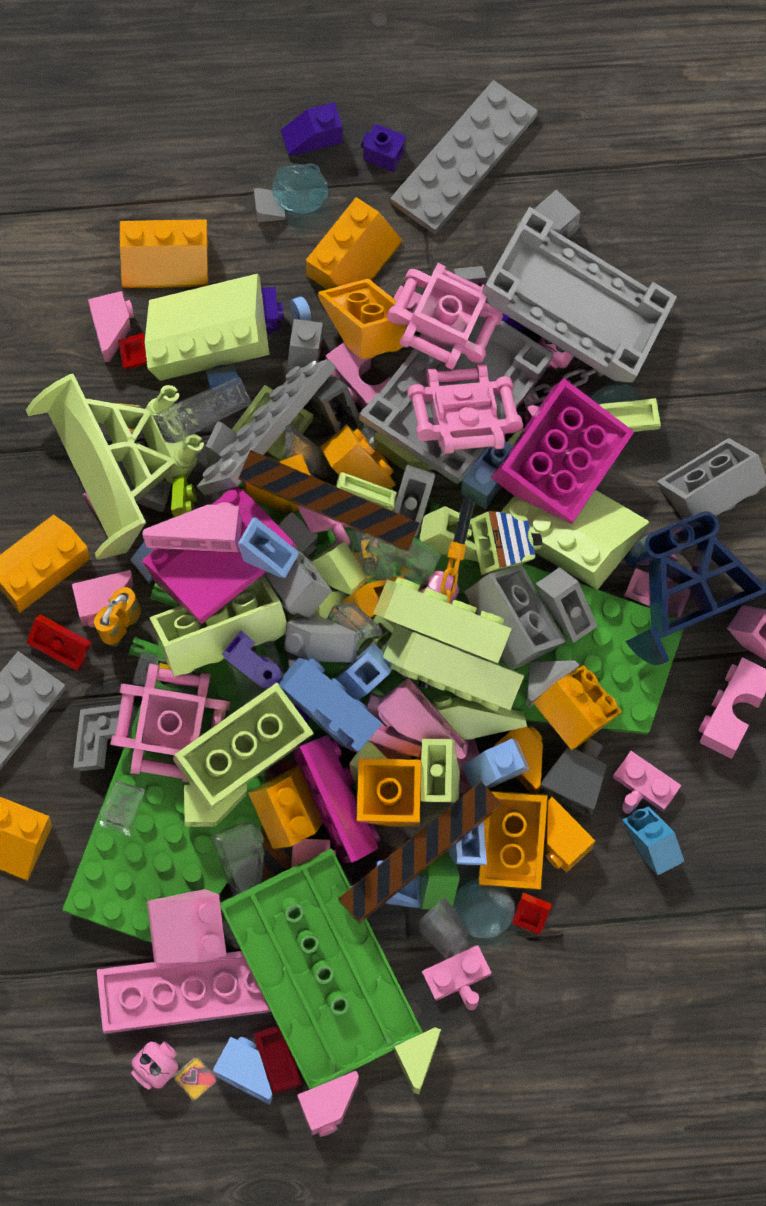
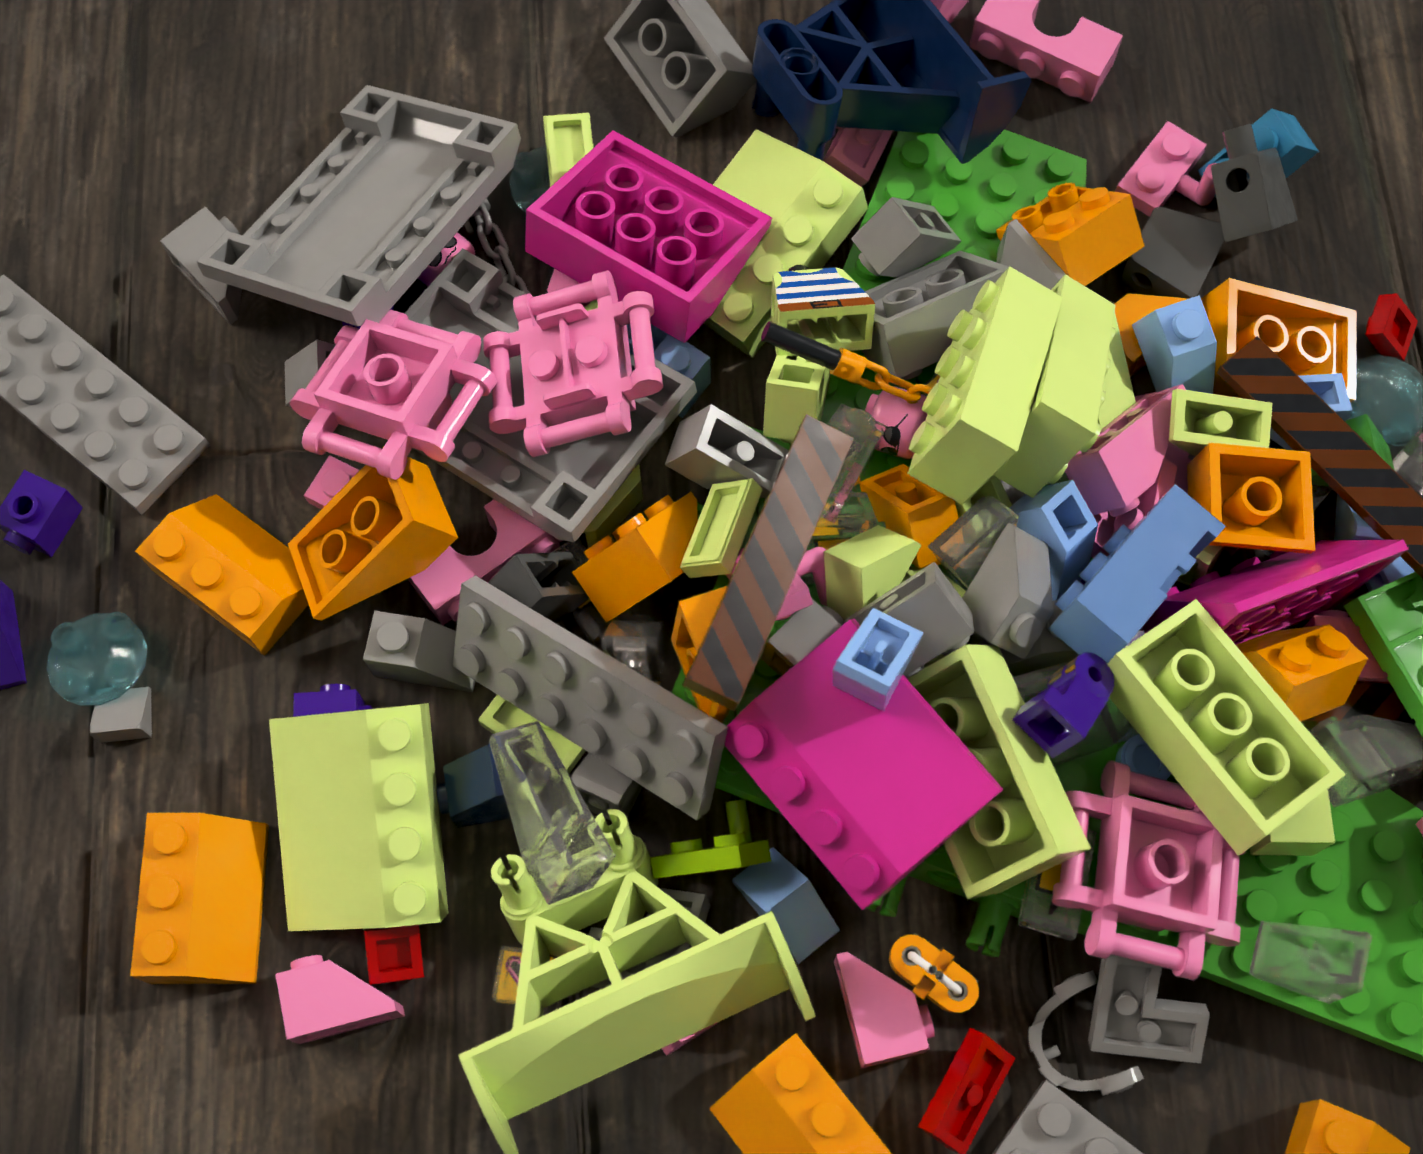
camera: 85 degrees left, 0 degrees up
bright pink slope [143,502,242,553] -> none
light blue tile [290,296,312,321] -> none
light orange slope [545,797,595,873] -> none
none -> light grey piece [1028,970,1144,1096]
none -> dark grey torso [1211,124,1298,242]

